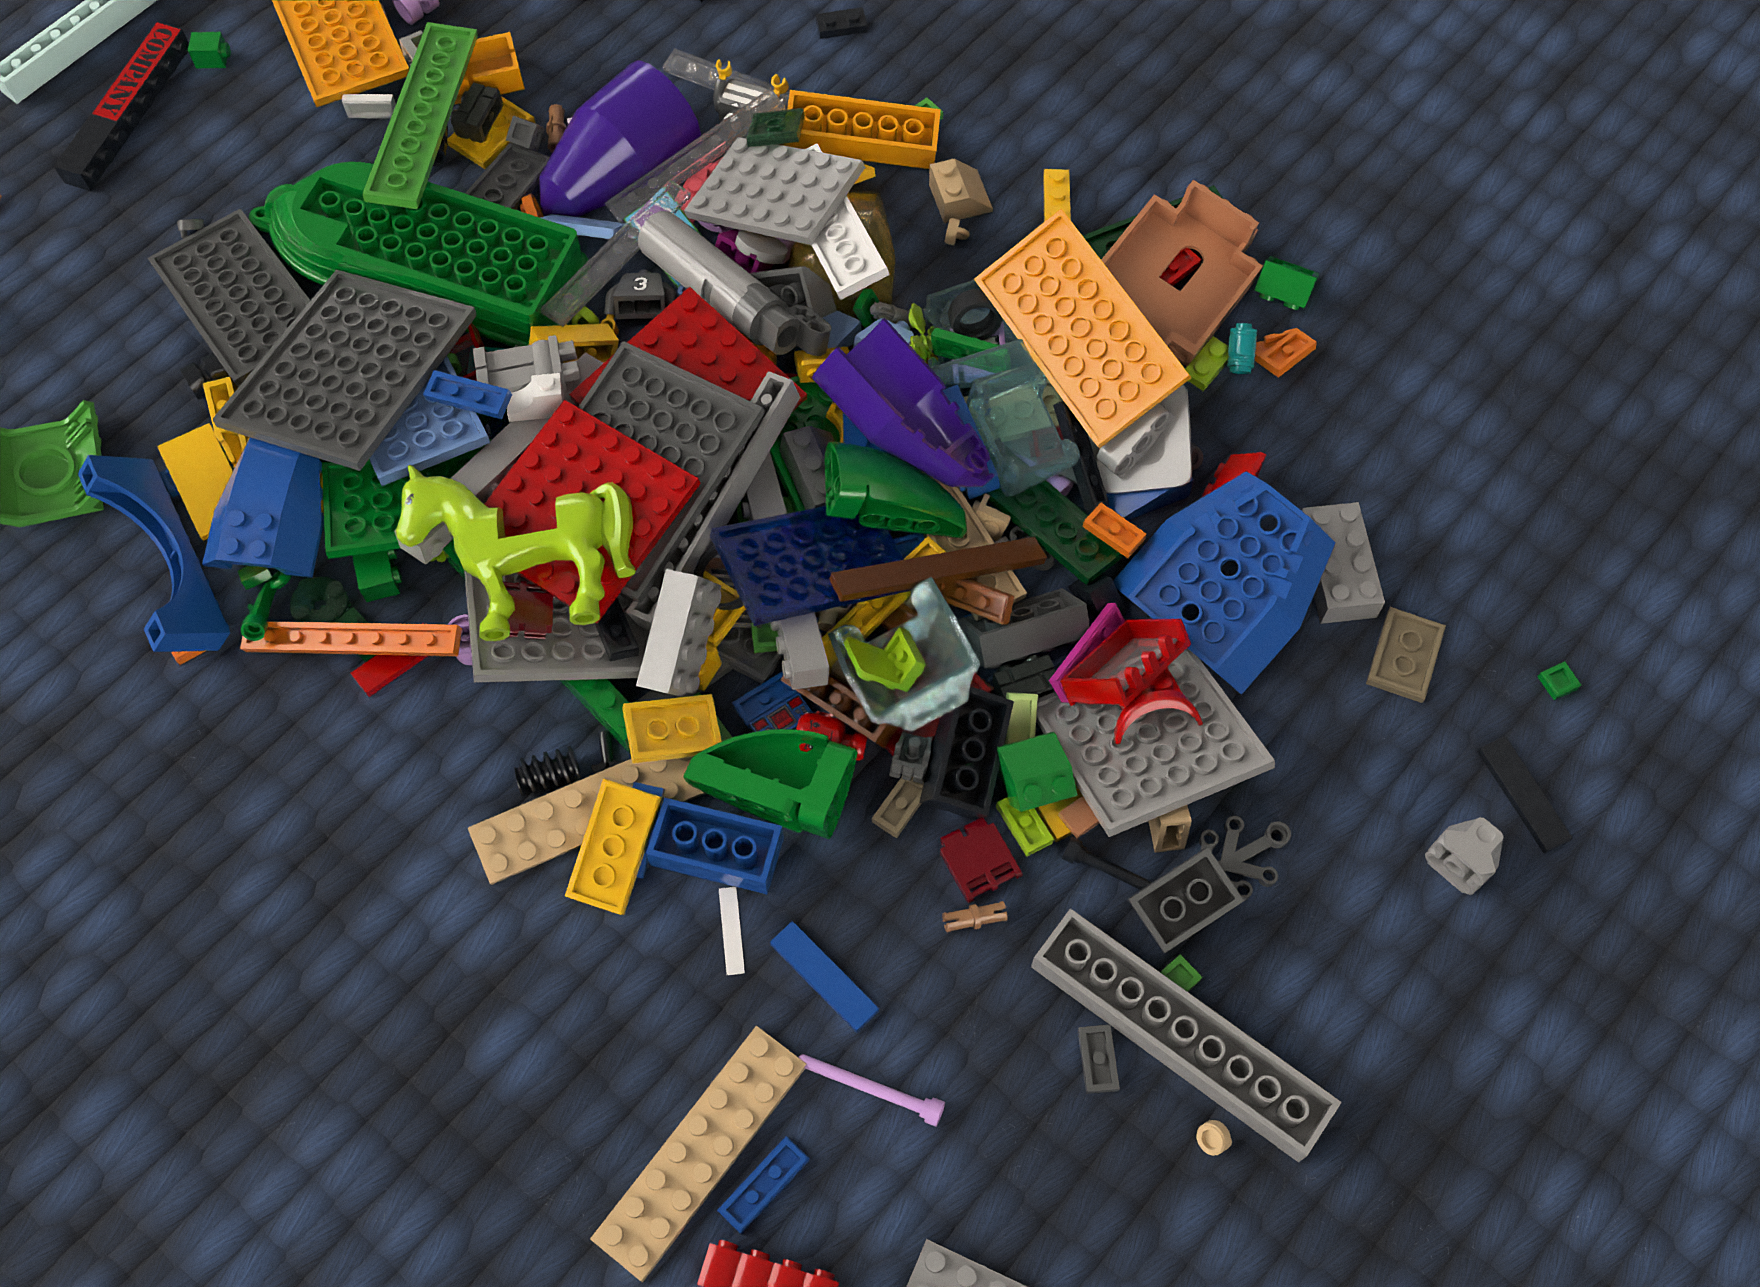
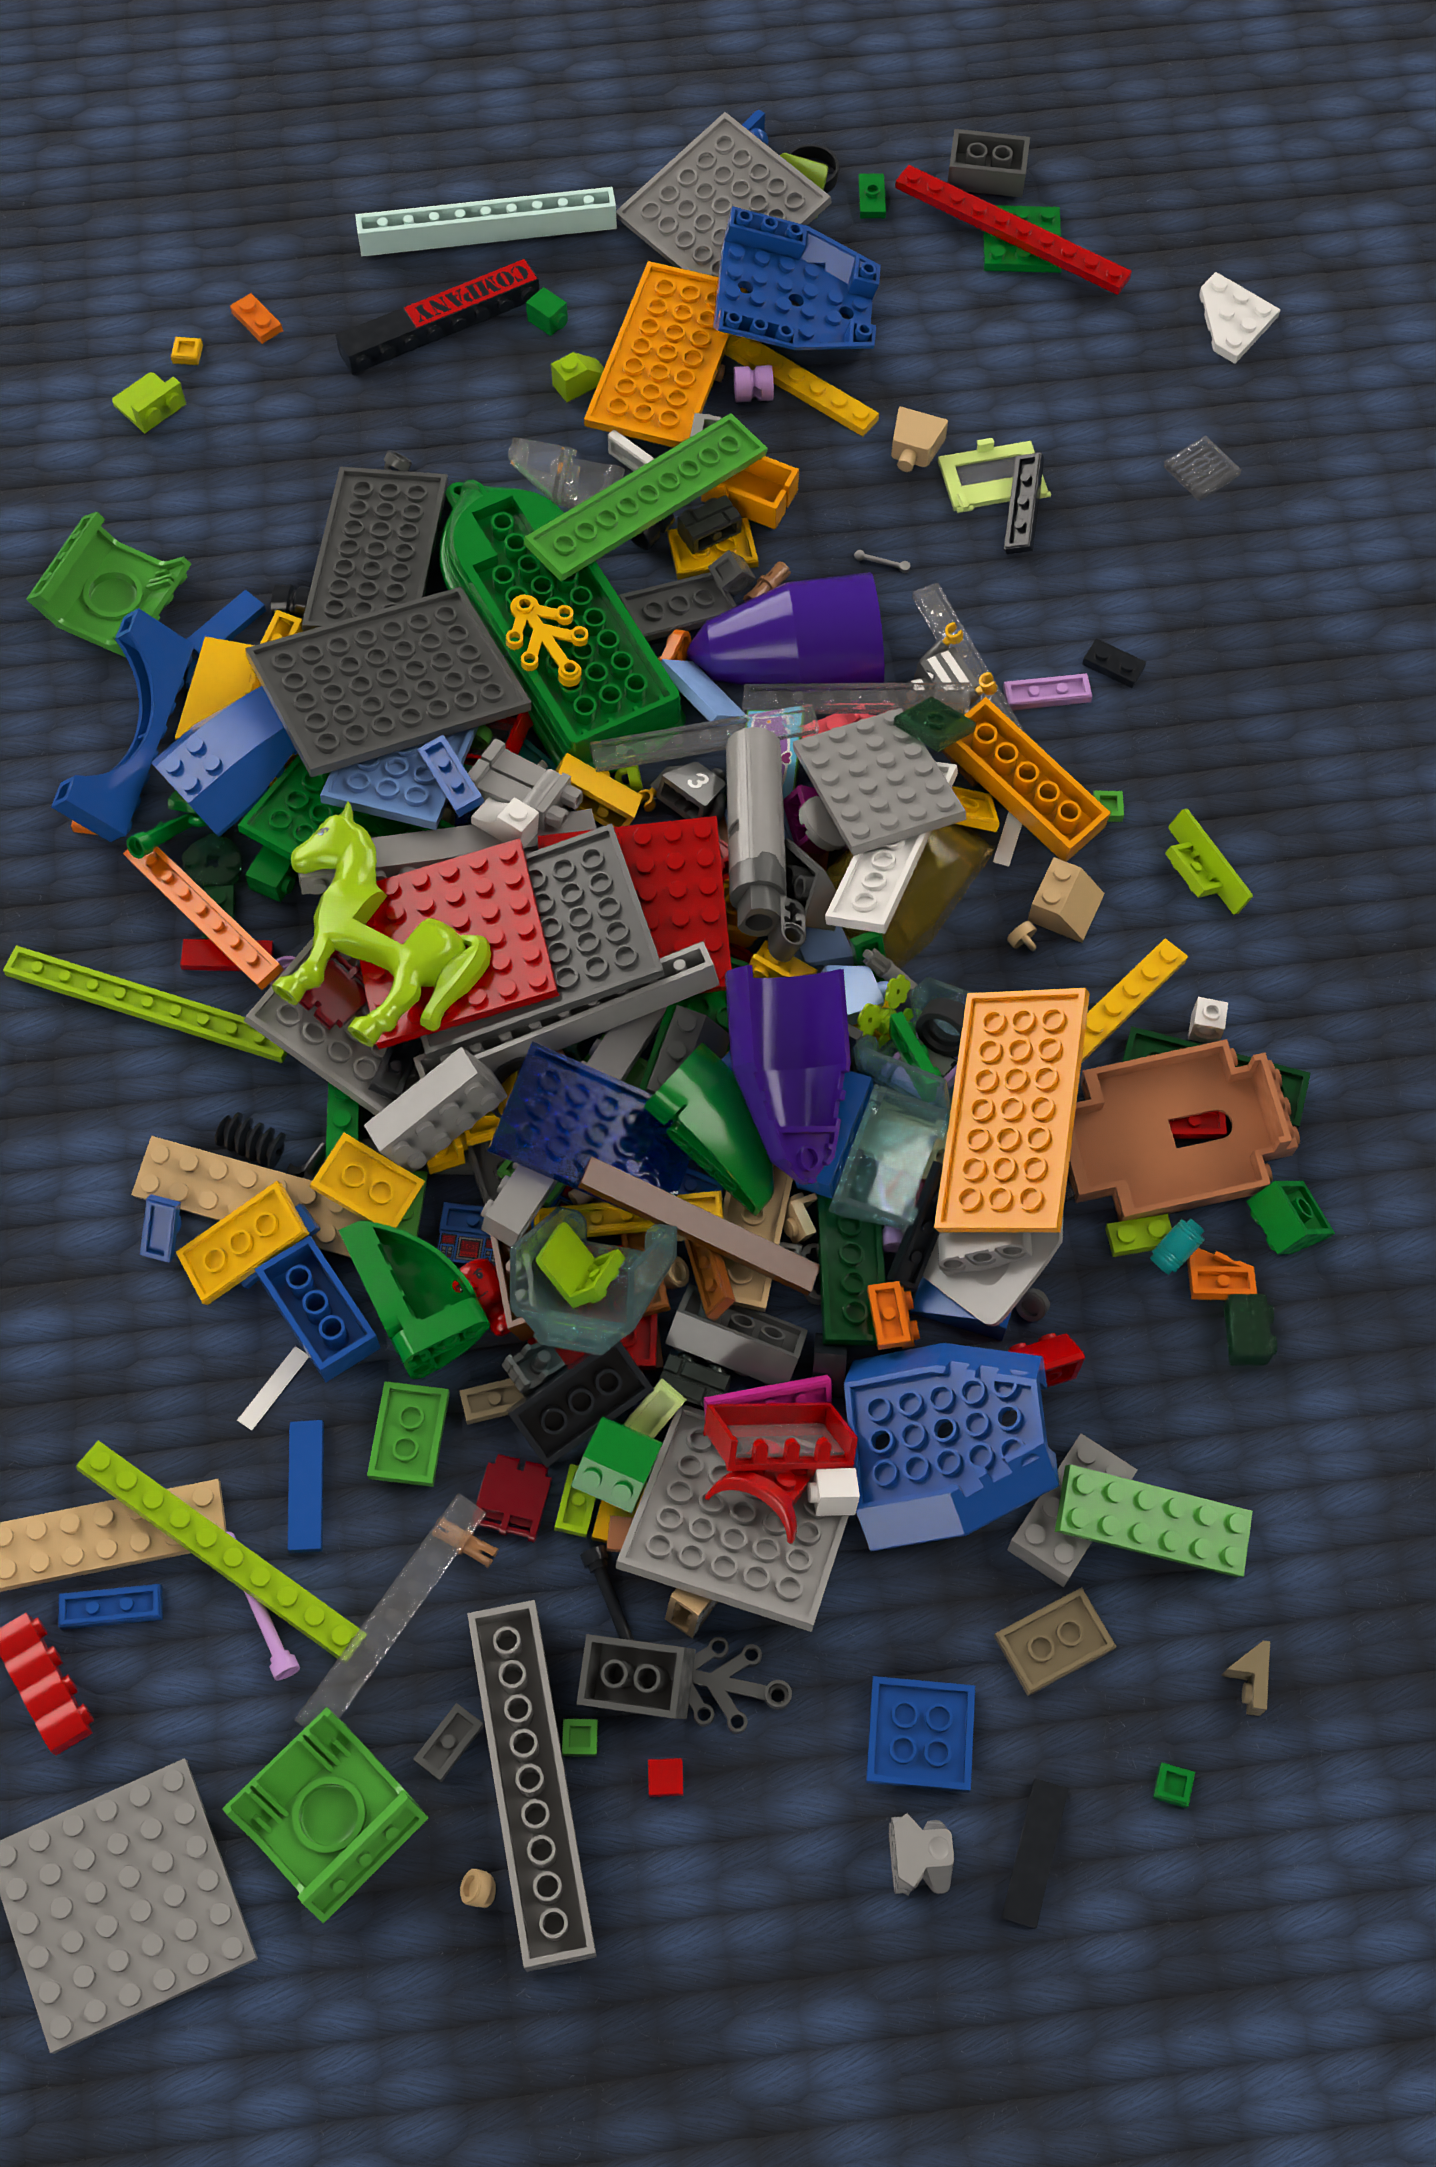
camera: 40 degrees right, 0 degrees up
none -> lime plate [3,945,288,1063]
none -> lime plate [76,1440,366,1664]
none -> blue tile [140,1194,182,1263]
none -> blue tile [187,590,266,657]
none -> bright green panel [222,1707,428,1924]
none -> clear tile [294,1493,486,1728]
none -> bright green plate [367,1381,450,1487]
none -> yellow plant [506,594,588,687]
none -> clear windscreen [508,437,625,509]
none -> lime slope [551,352,604,402]
none -> red tile [648,1758,684,1797]
none -> white brick [807,1468,860,1516]
none -> light grey hinge [854,550,910,573]
none -> blue plate [866,1676,975,1793]
none -> white sticker [993,812,1022,866]
none -> lavender tile [1003,673,1092,711]
none -> bright green plate [1055,1464,1253,1577]
none -> lime bracket [1165,809,1253,914]
none -> white brick [1188,997,1228,1043]
none -> dark tan slope [1222,1640,1270,1716]
none -> clear green brick [1223,1294,1277,1366]

